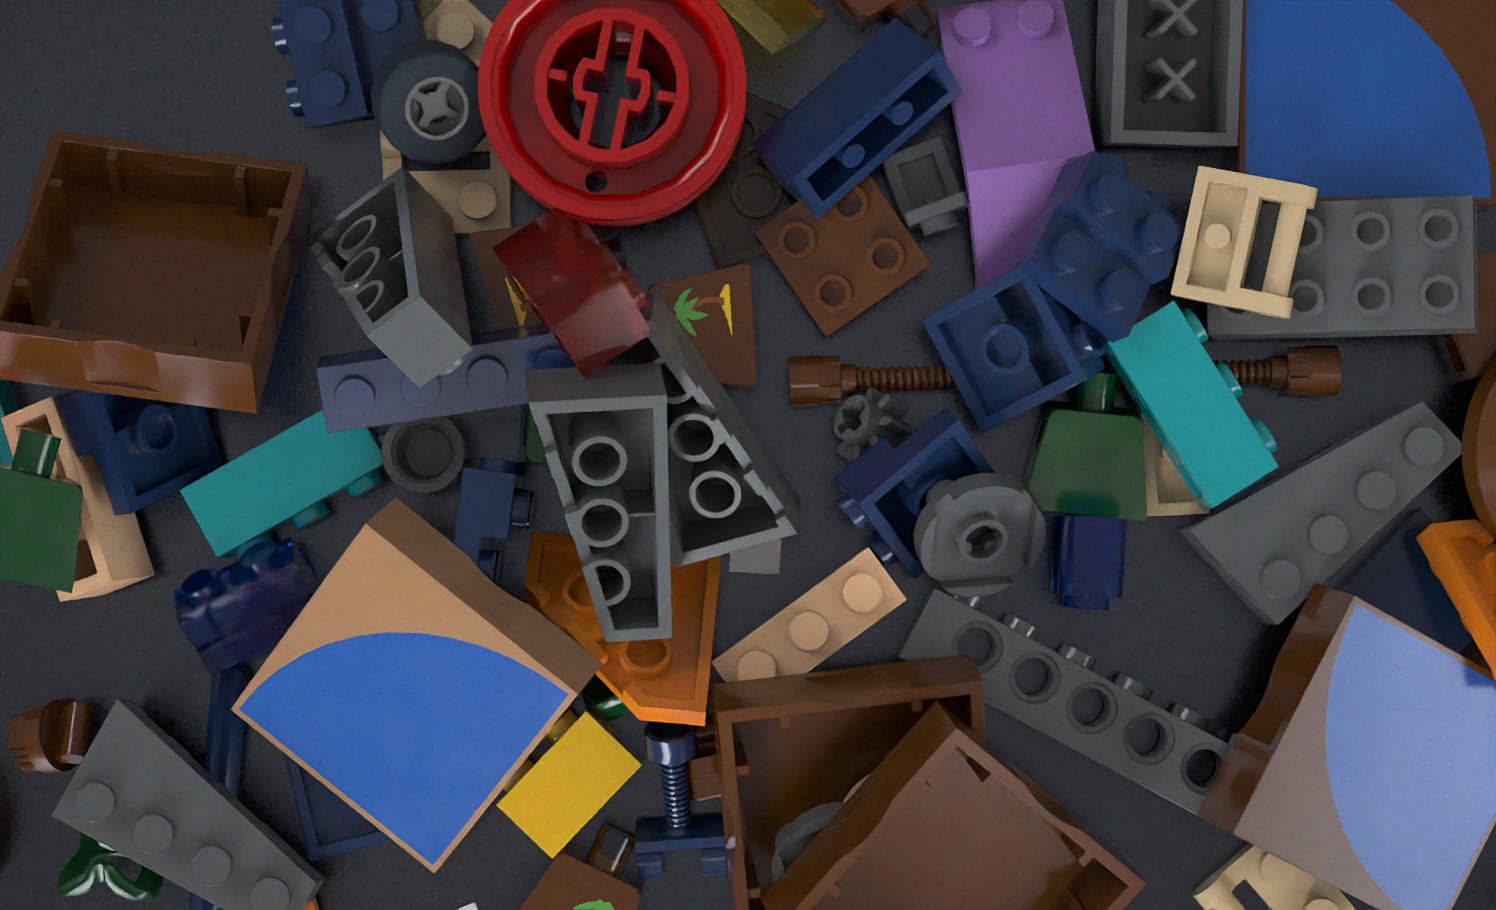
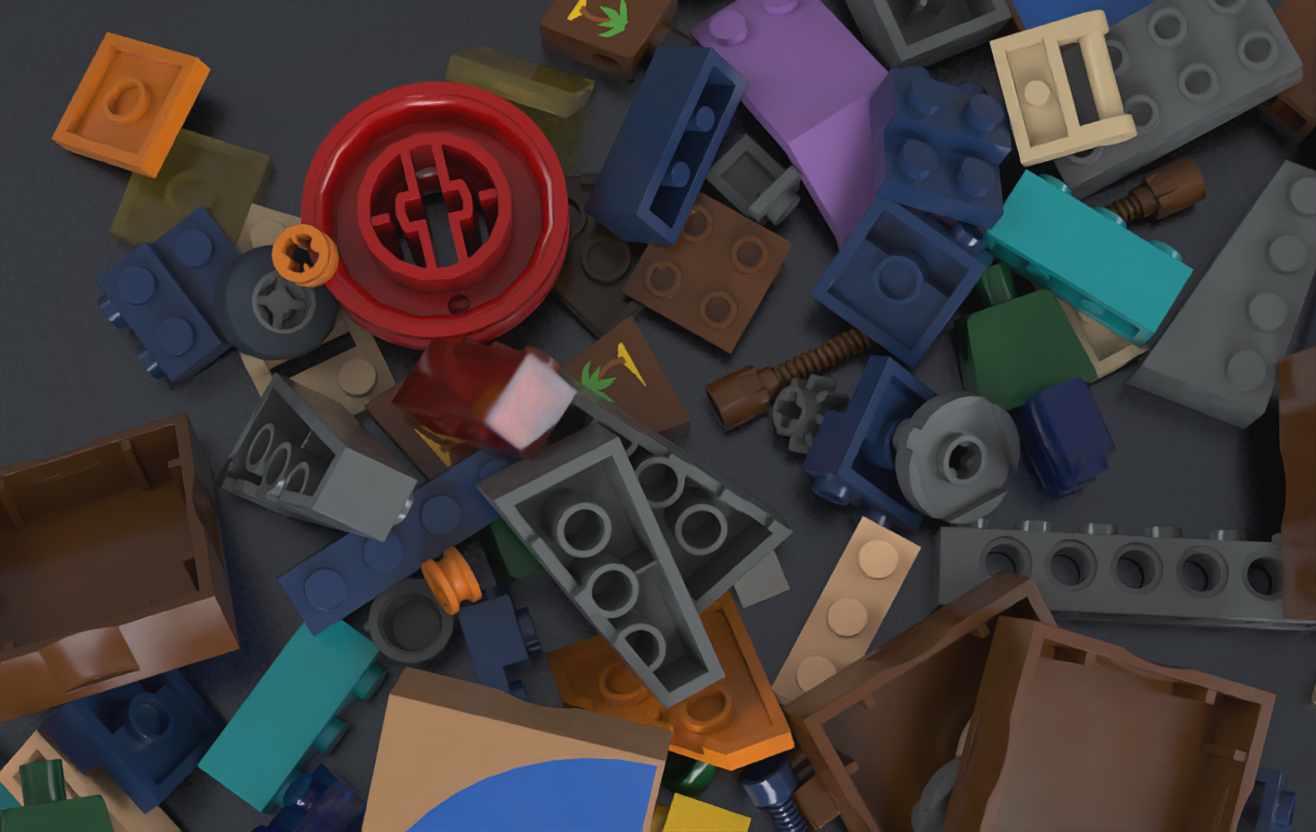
camera: 25 degrees left, 10 degrees down
none -> orange bush [272,224,339,288]
none -> orange bush [421,546,482,616]

